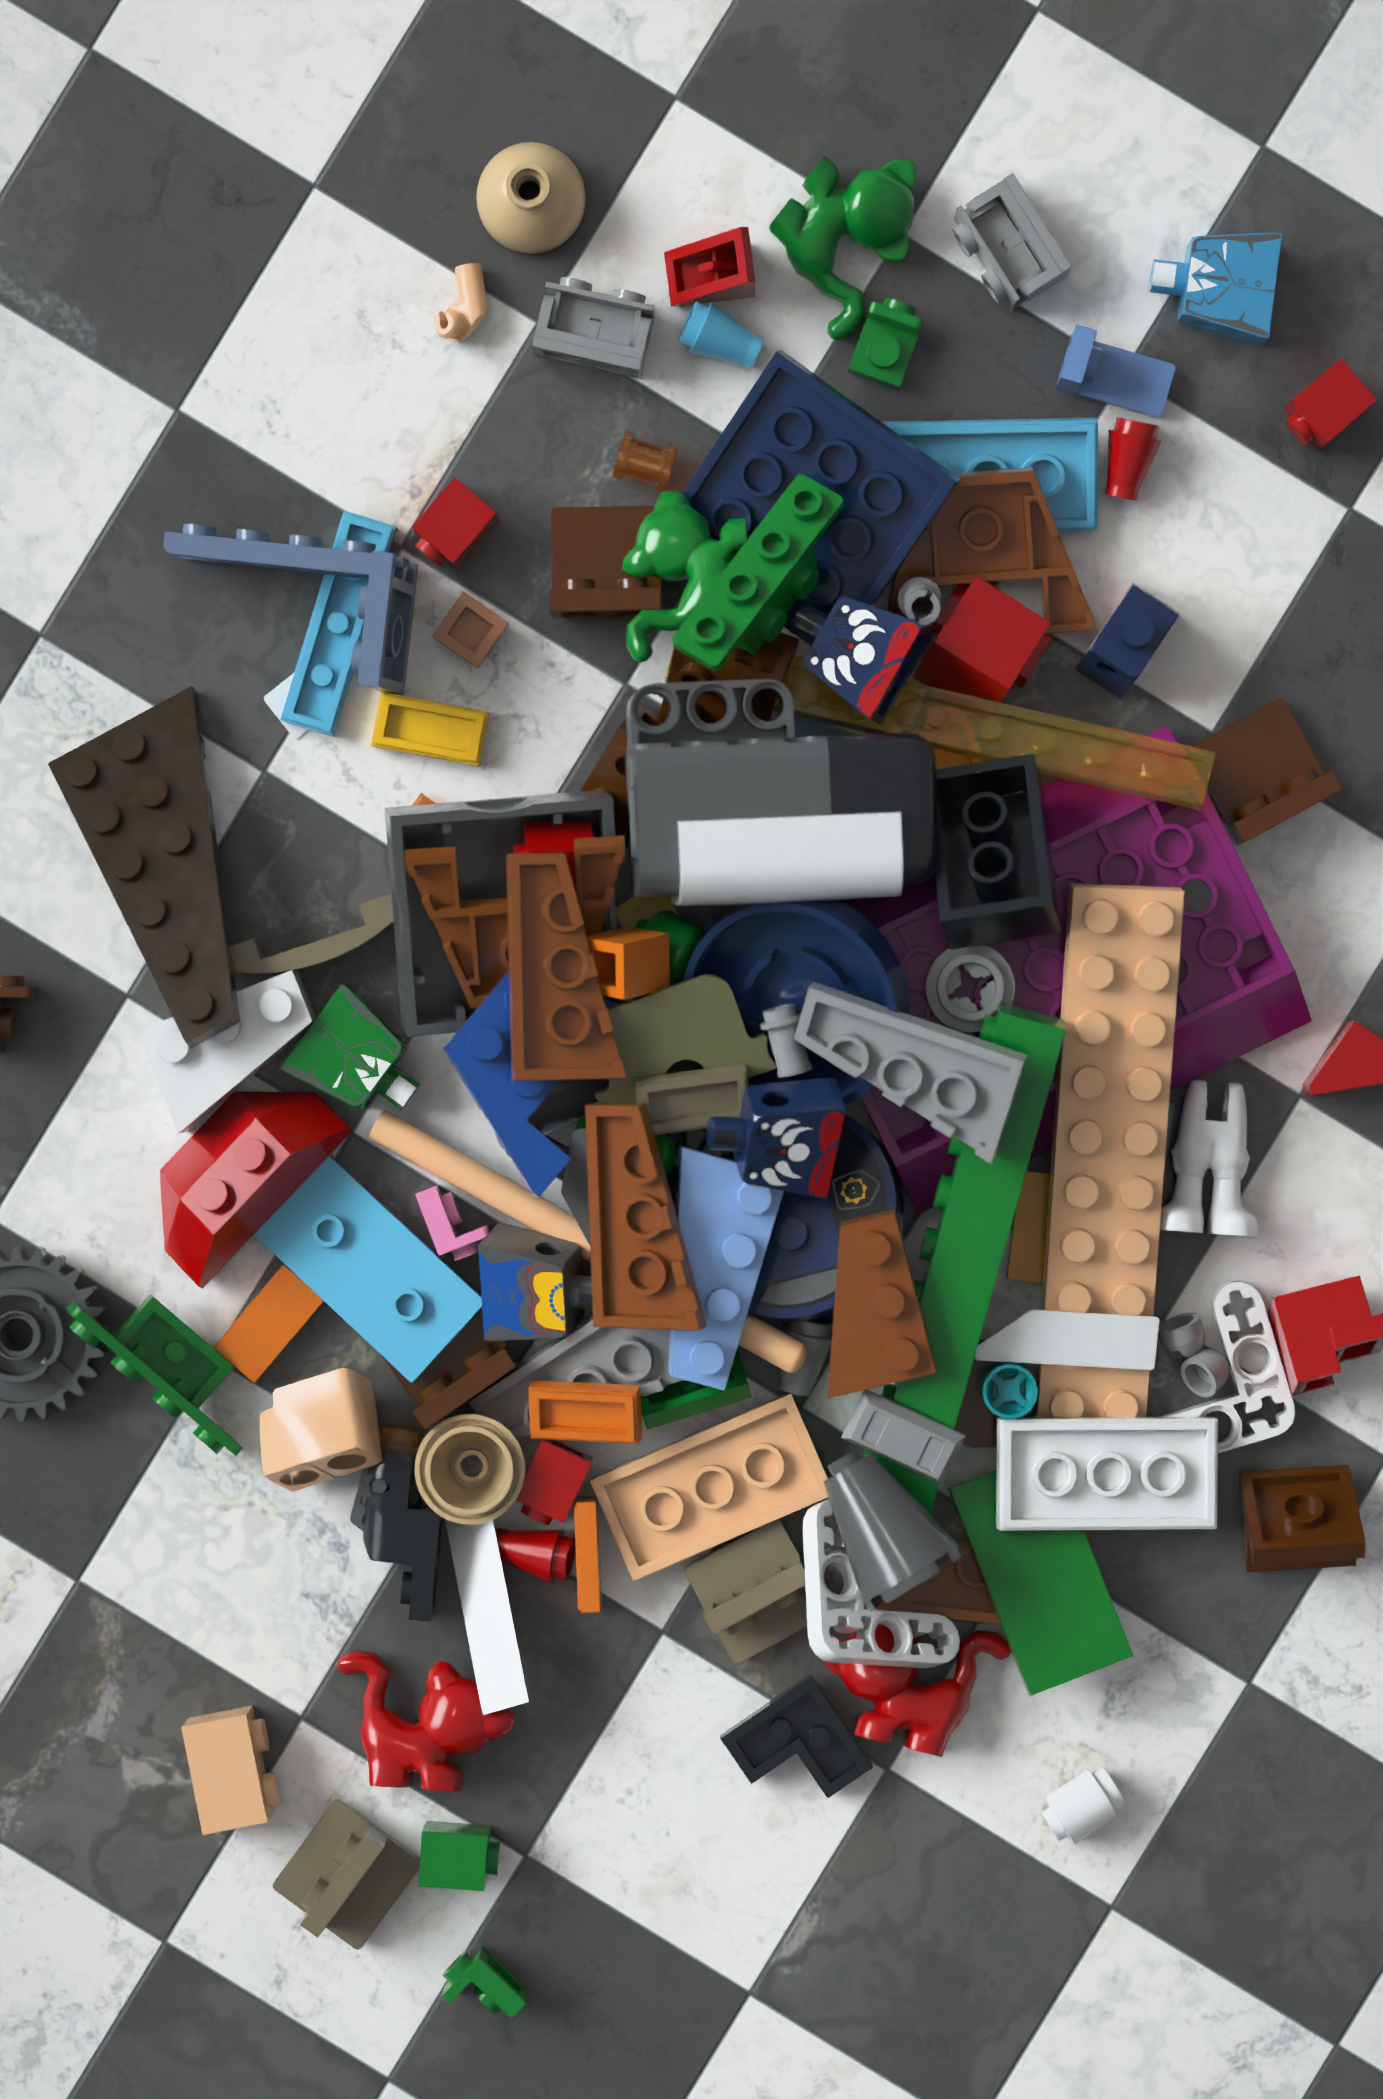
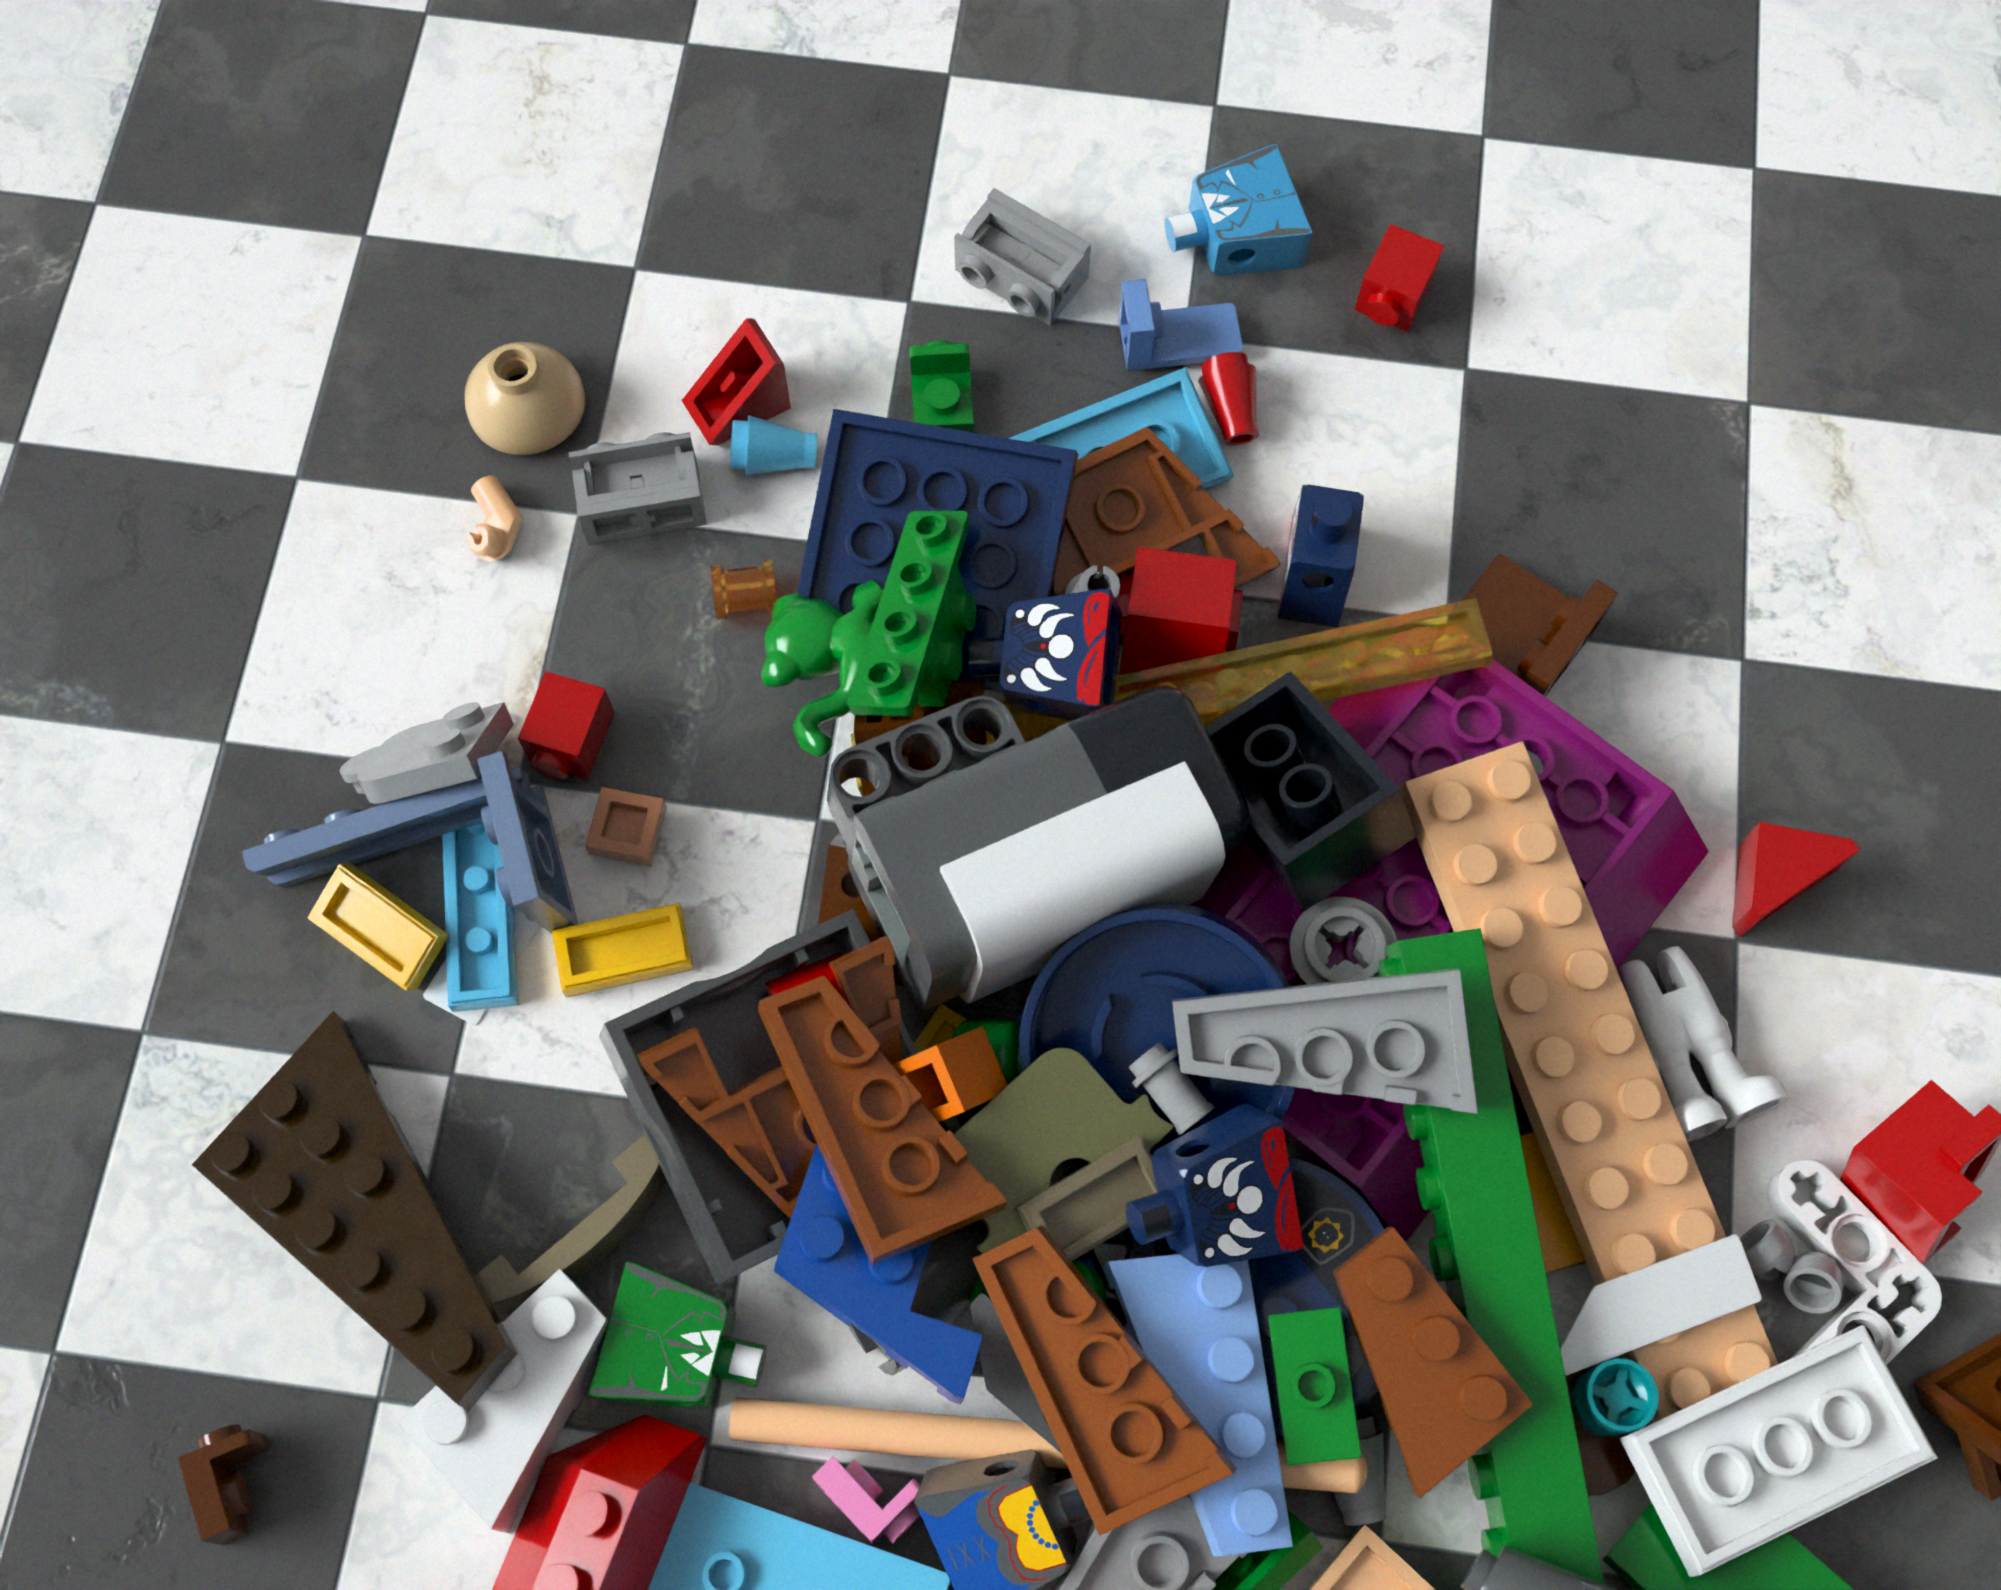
camera: 25 degrees left, 20 degrees down
reddish brown bracket [550,506,662,618] -> none
green animal [769,156,917,341] -> none
light grey tile [841,1389,966,1485] -> none
none -> yellow tile [308,863,449,991]
none -> light grey plate [340,702,514,804]
none -> green plate [1268,1307,1362,1465]

